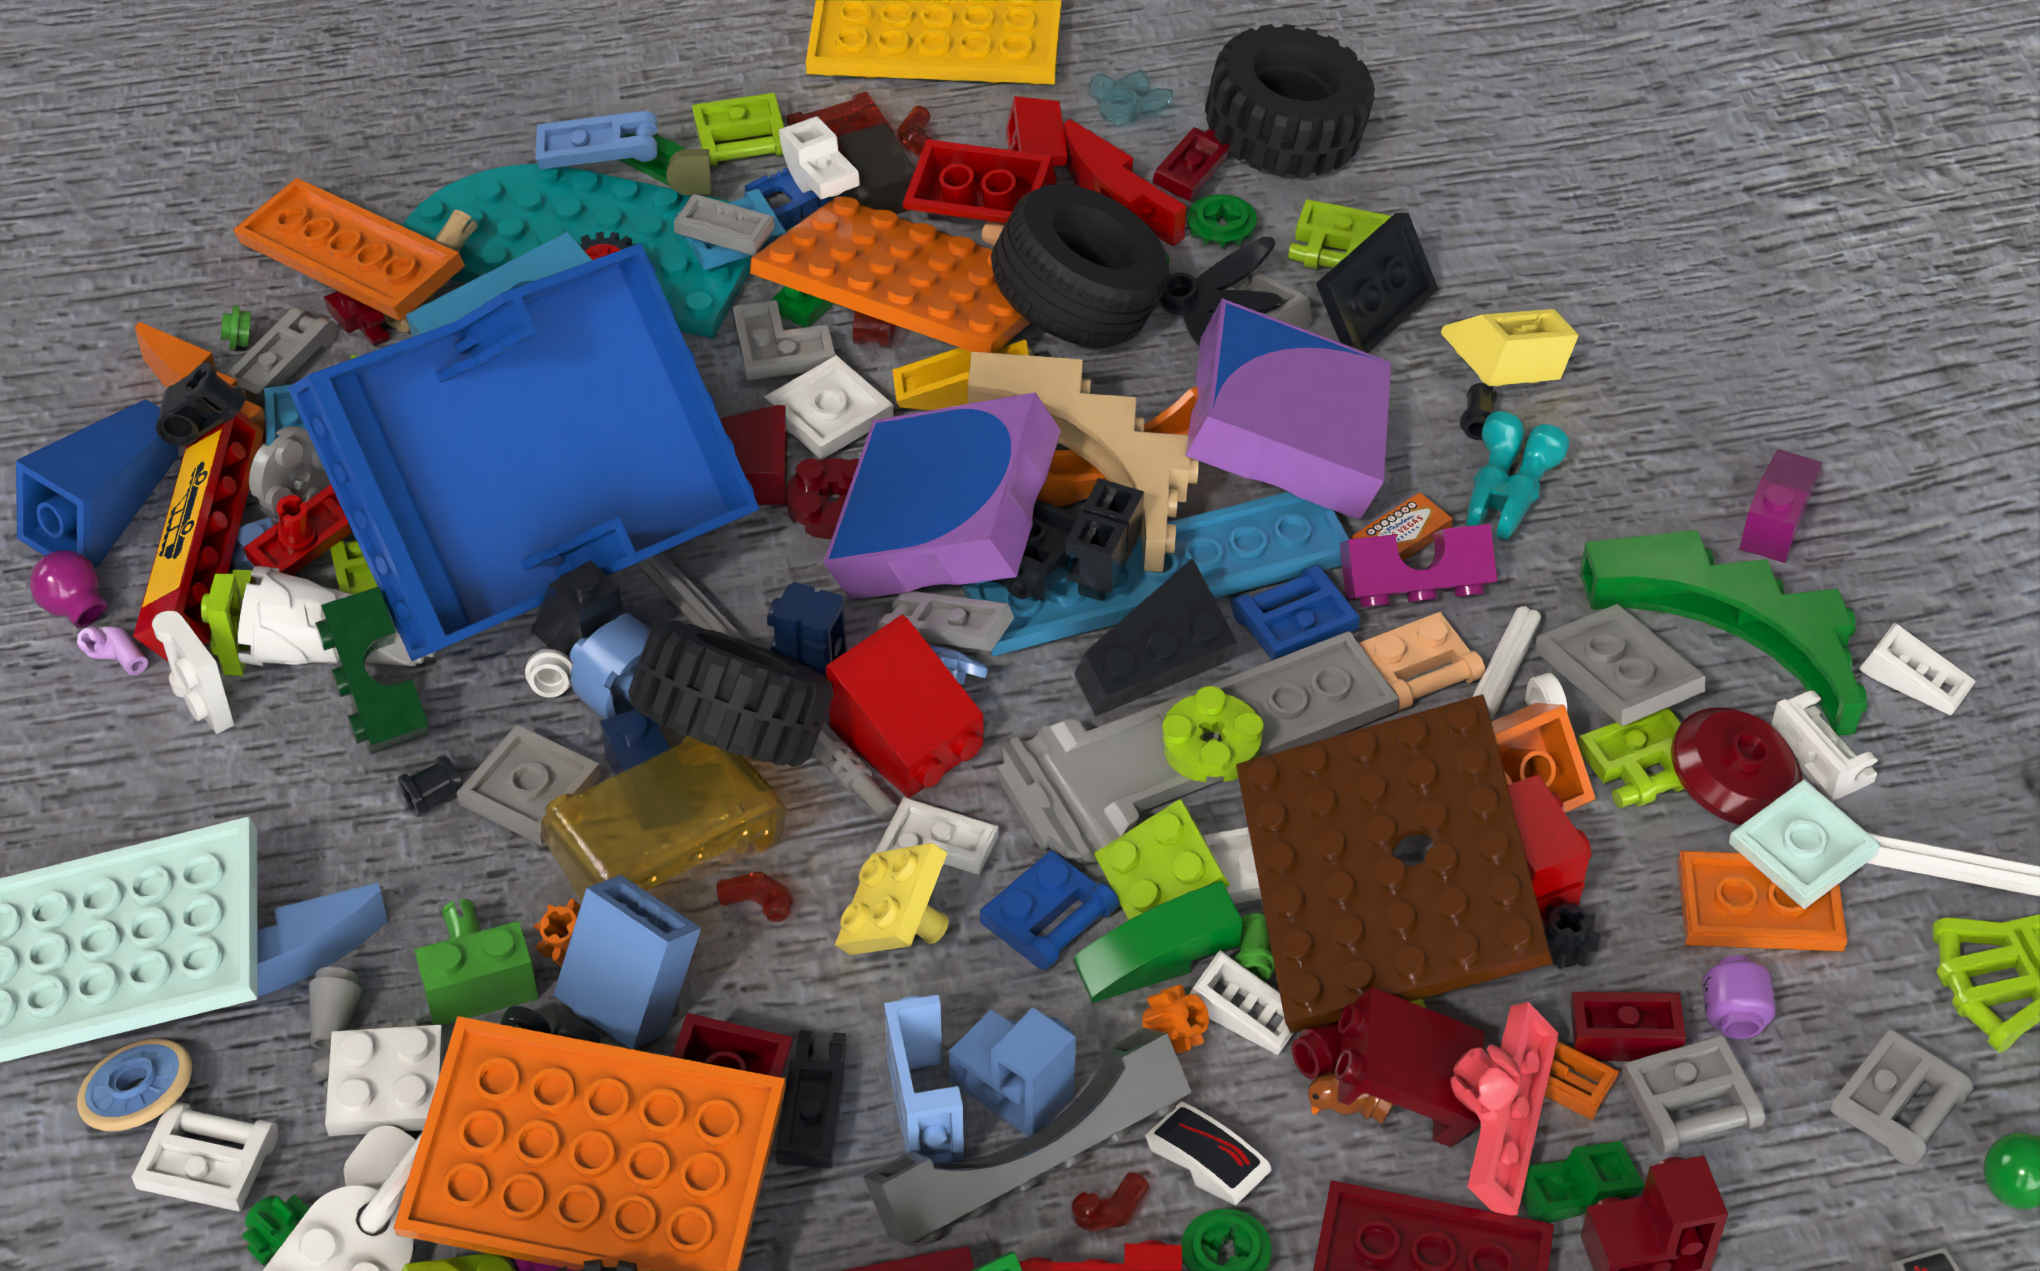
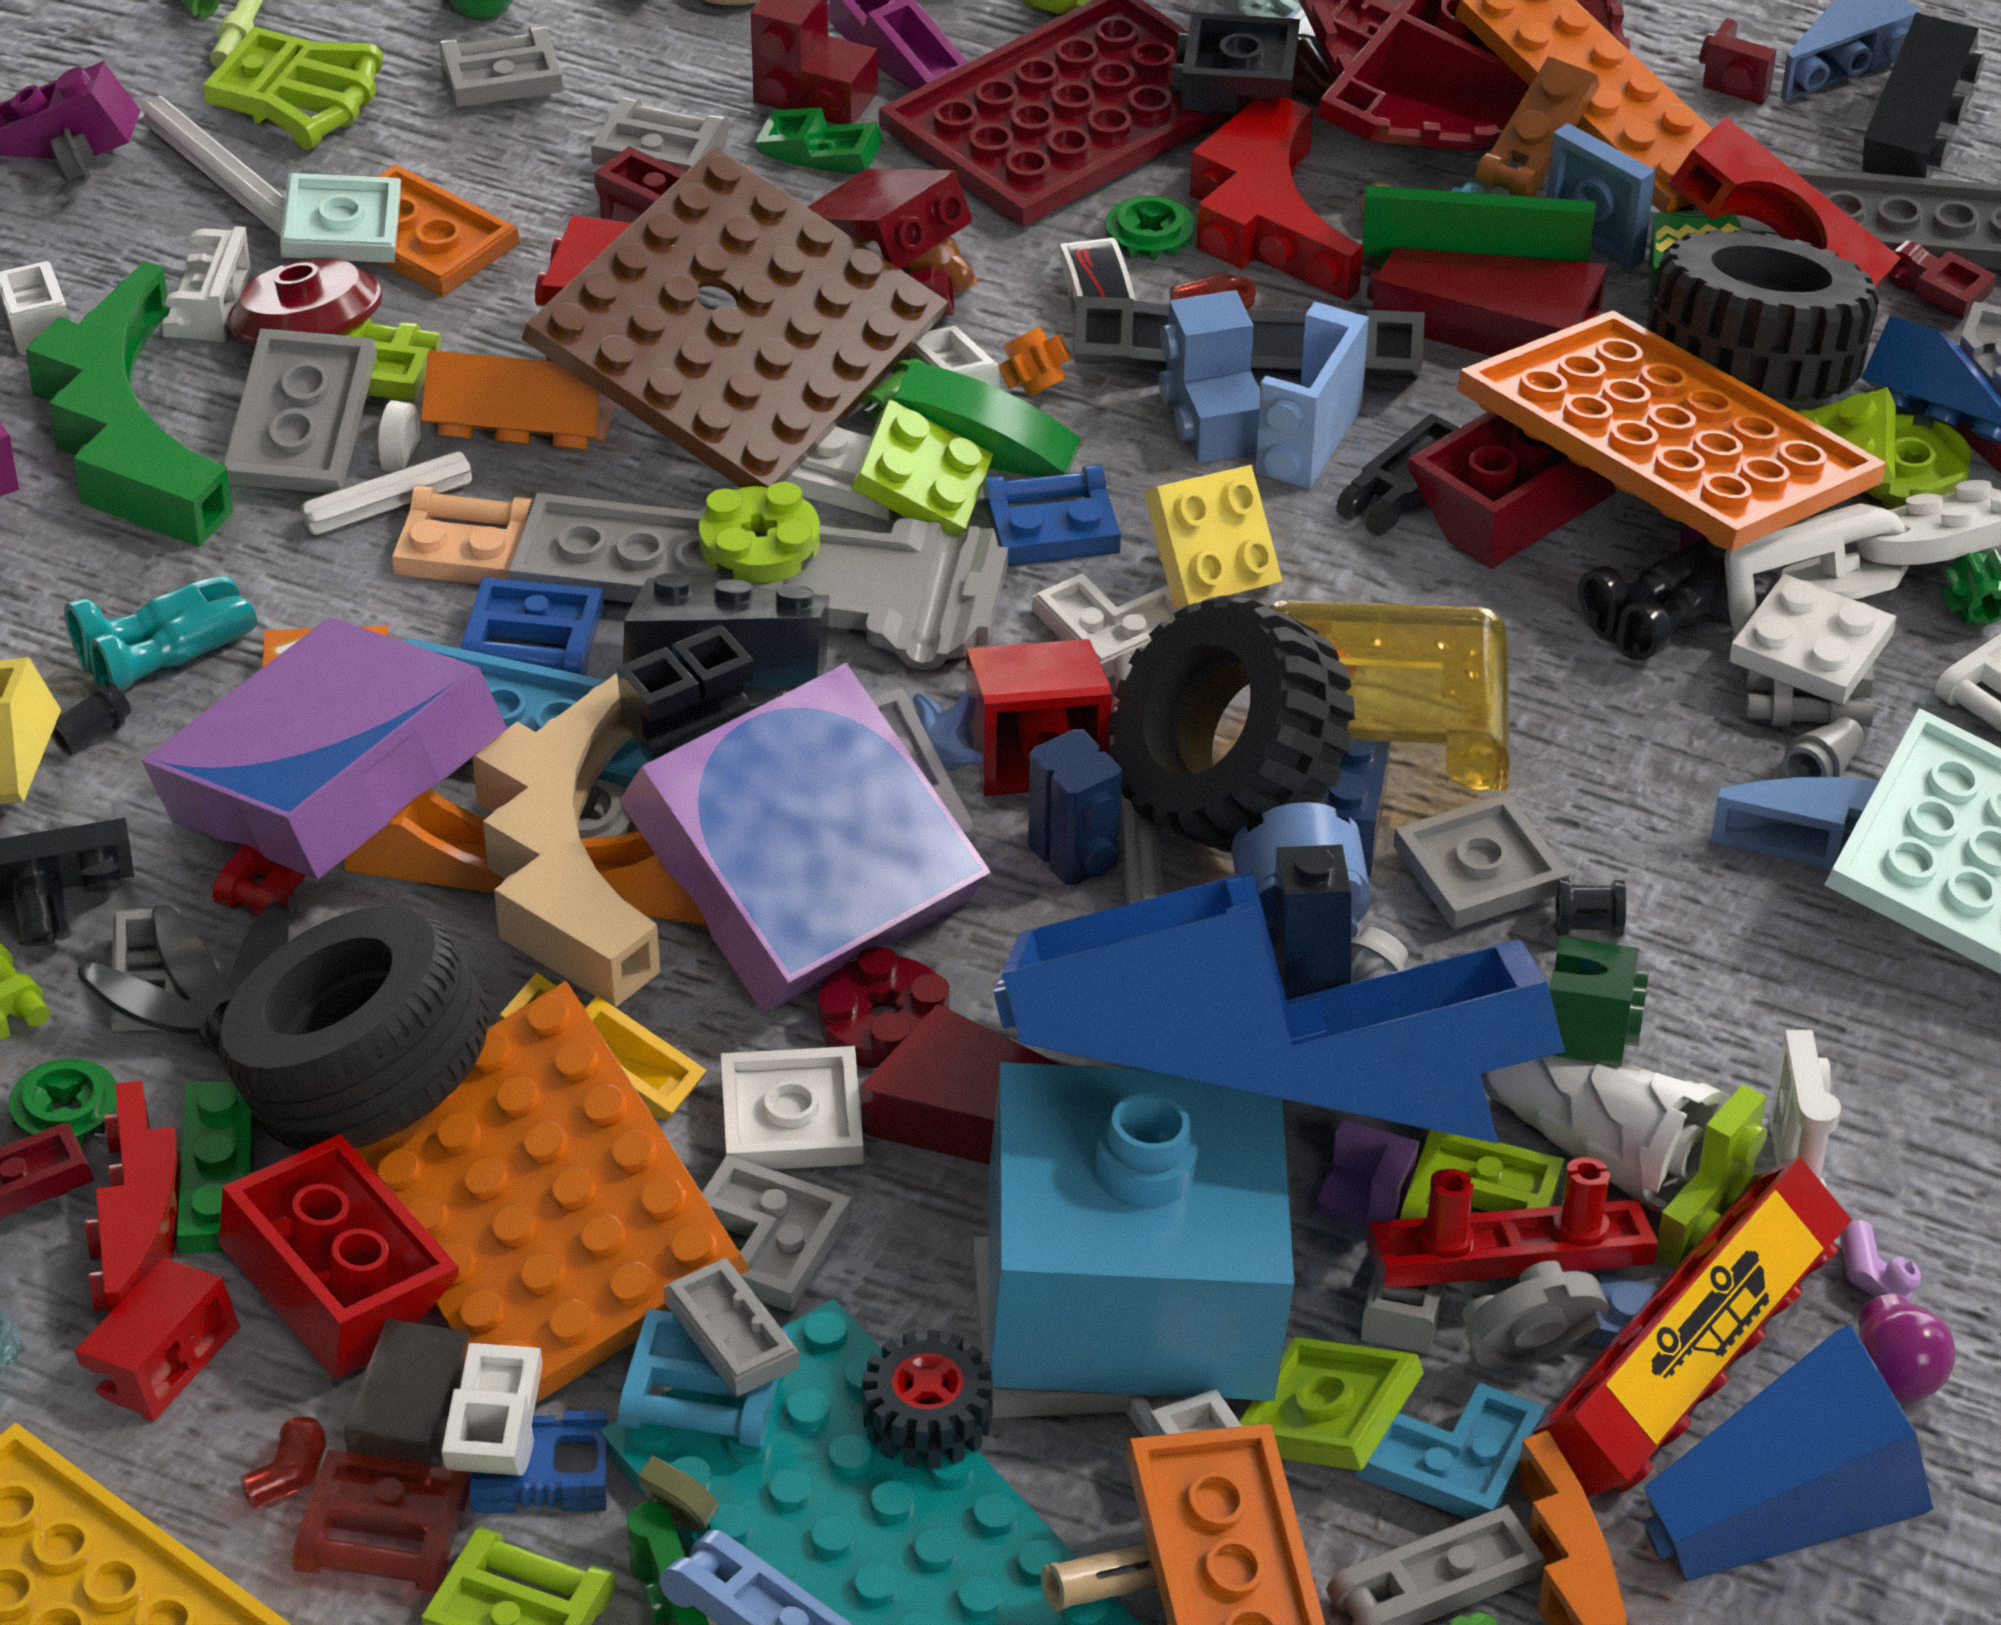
camera: 145 degrees left, 5 degrees down
black piece [156,362,246,446] -> none
bright green brick [414,899,539,1025] -> none
orange gear [533,899,581,968] -> none
medium blue brick [553,875,701,1050] -> none
magenta arch [1339,524,1498,608] -> none
coral plate [1451,1002,1559,1216] -> none
medium lavender head [1702,955,1776,1039] -> none

